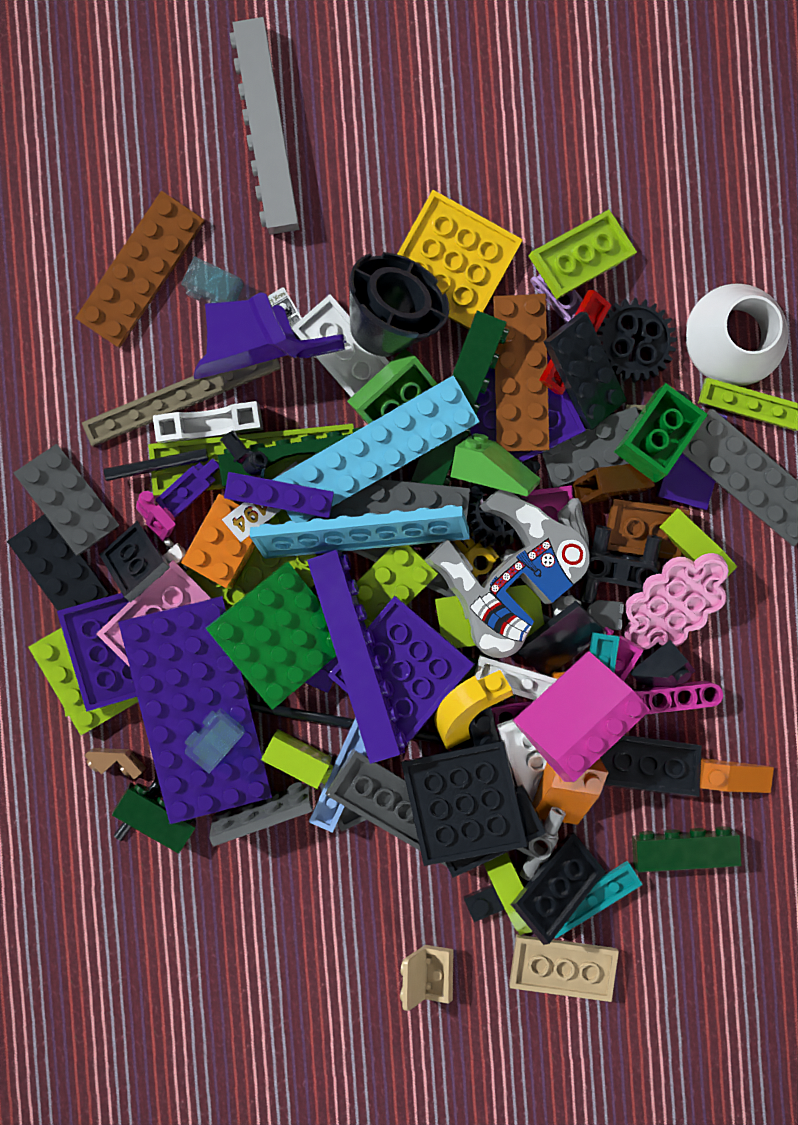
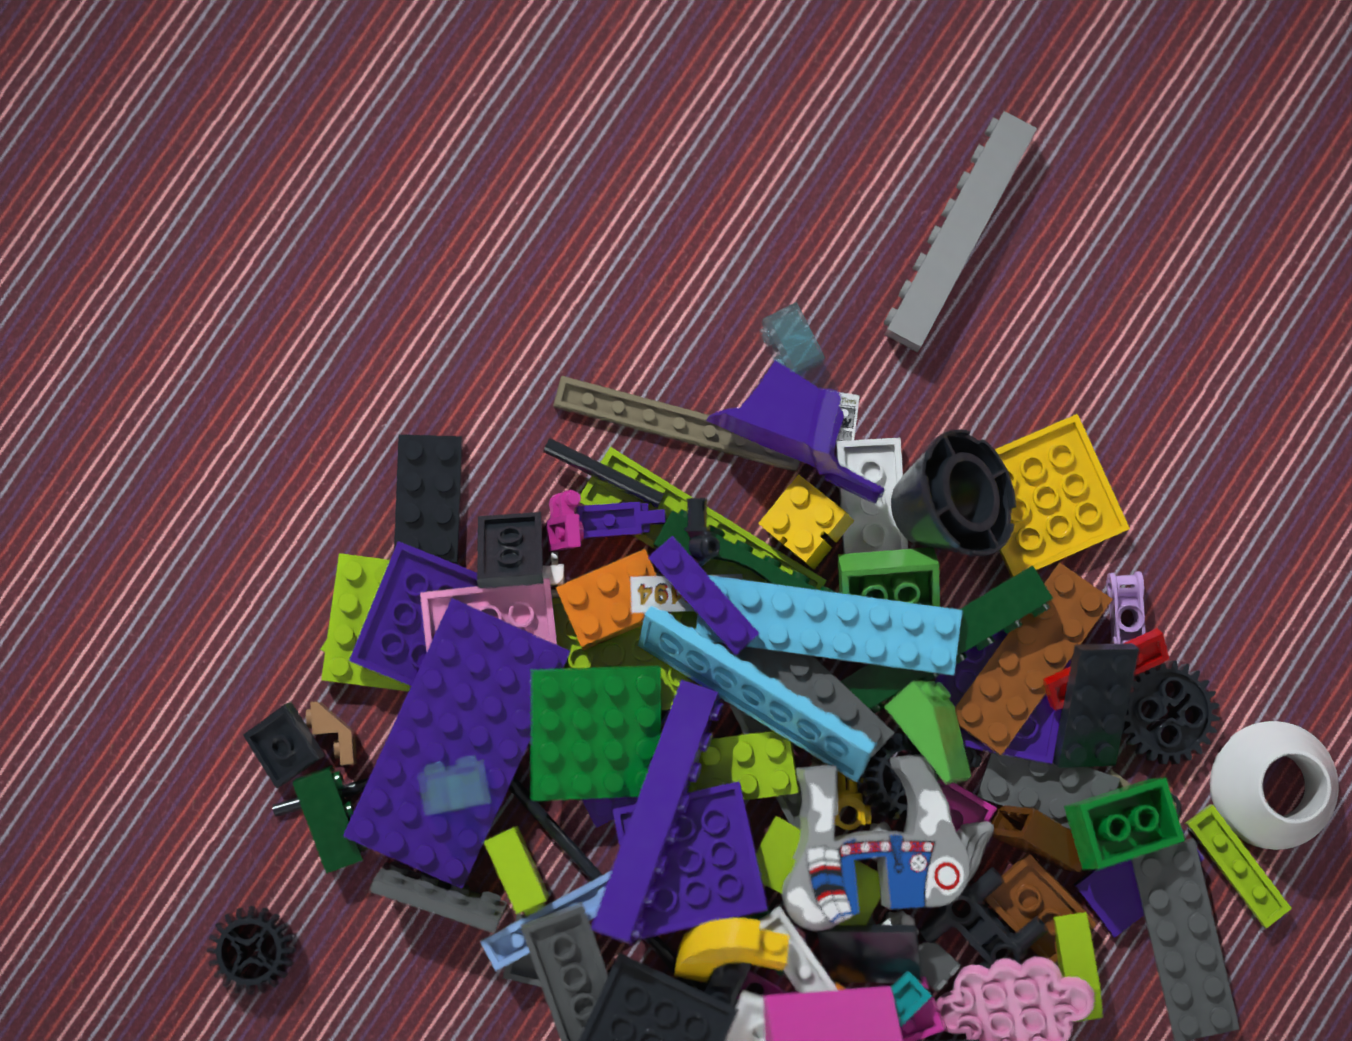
camera: 30 degrees right, 5 degrees down
dark grey plate [14,444,119,556] -> none
dark orange plate [75,191,205,349] -> none
white arch [153,401,263,443] -> none
lime plate [528,210,637,300] -> none
none -> black gear [207,905,296,995]
none -> black tile [243,701,325,789]
none -> yellow piece [758,474,854,570]

